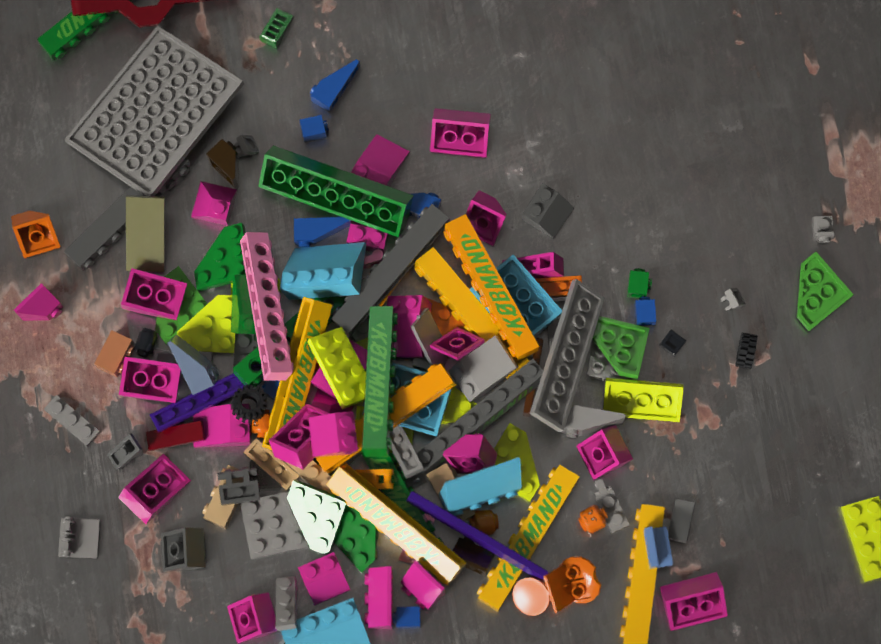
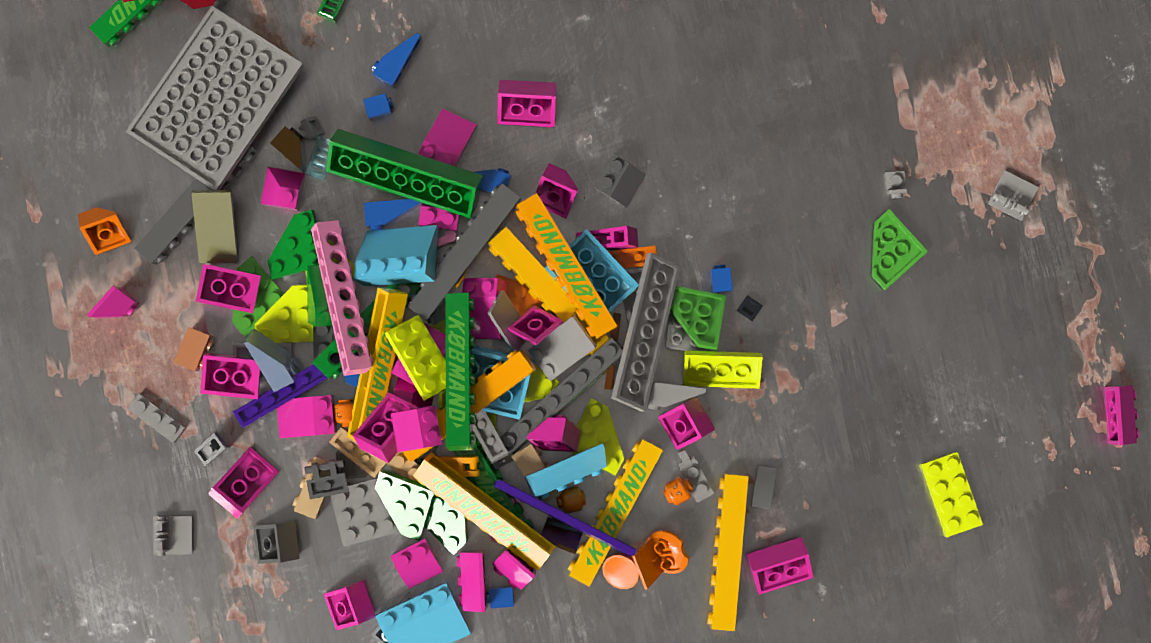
camera: 10 degrees left, 10 degrees up
black brick [134,328,158,358] -> none
dark red tile [146,421,205,451] -> none
black tyre [231,385,268,423] -> none
light grey plate [275,576,297,631] -> none
green brick [627,268,652,298] -> none
medium blue panel [643,527,673,569] -> none
light grey tile [720,288,746,310] -> none
black tyre [735,332,758,369] -> none
none -> clear light blue slope [305,137,330,180]

